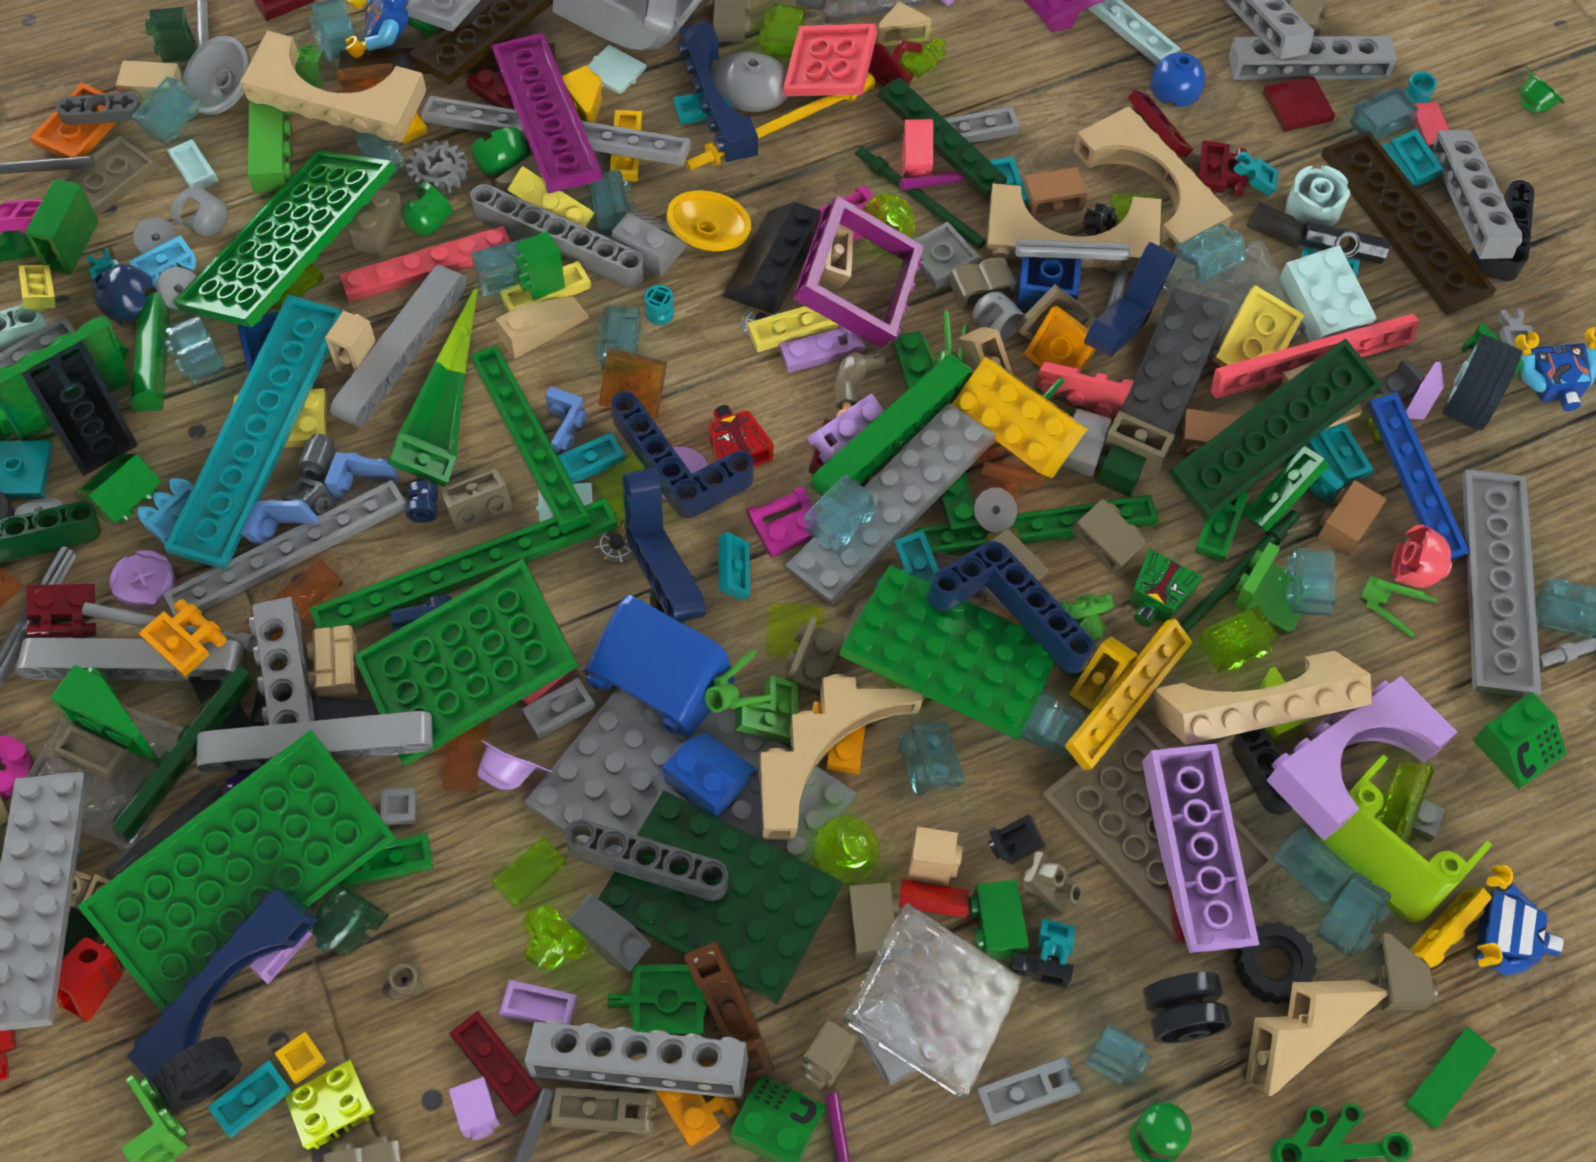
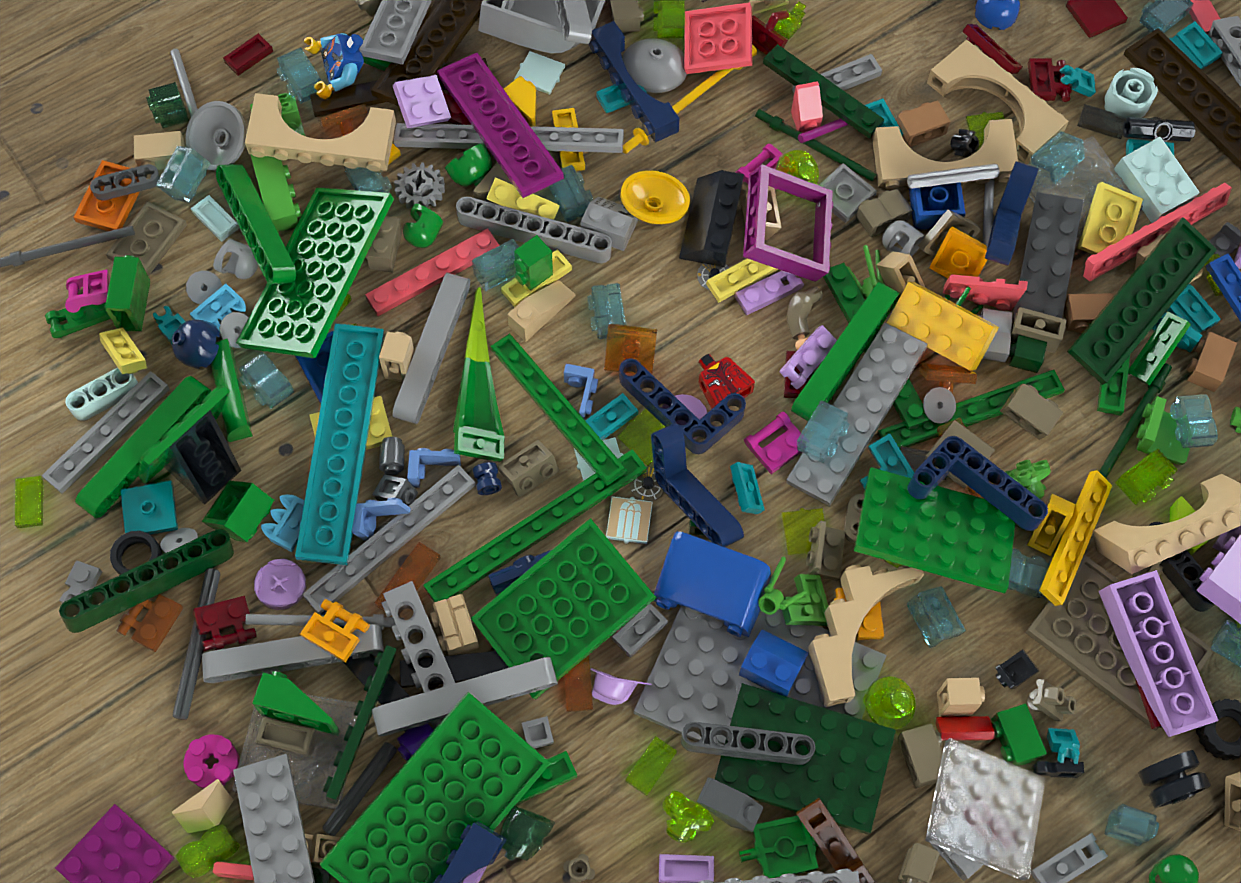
camera: 10 degrees left, 5 degrees up
teal wheel [644,285,674,325] -> none
green torso [1129,549,1203,627] -> none
none -> green beam [216,164,296,285]
none -> lavender plate [393,75,451,129]
none -> piece [606,496,653,544]

